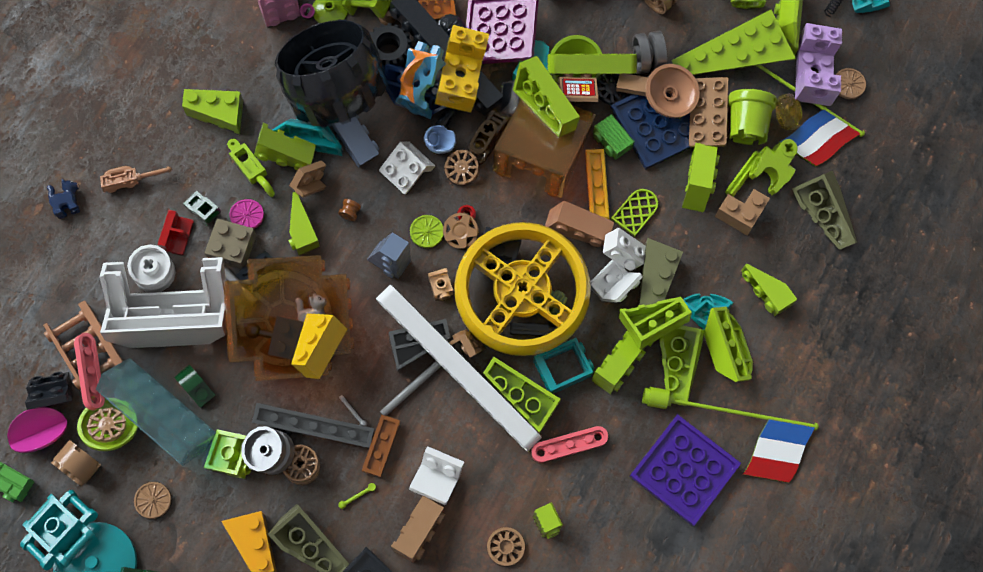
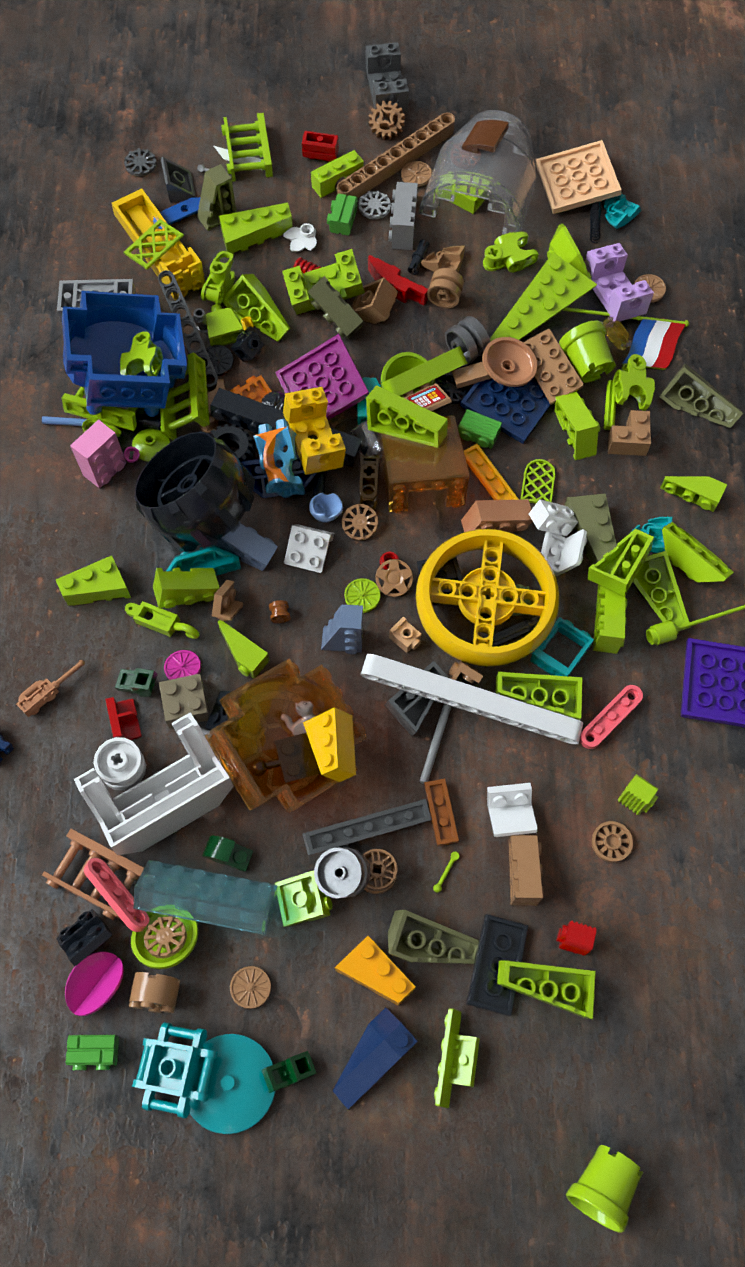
camera: 25 degrees left, 5 degrees down
light grey hinge [339,395,367,426] -> none

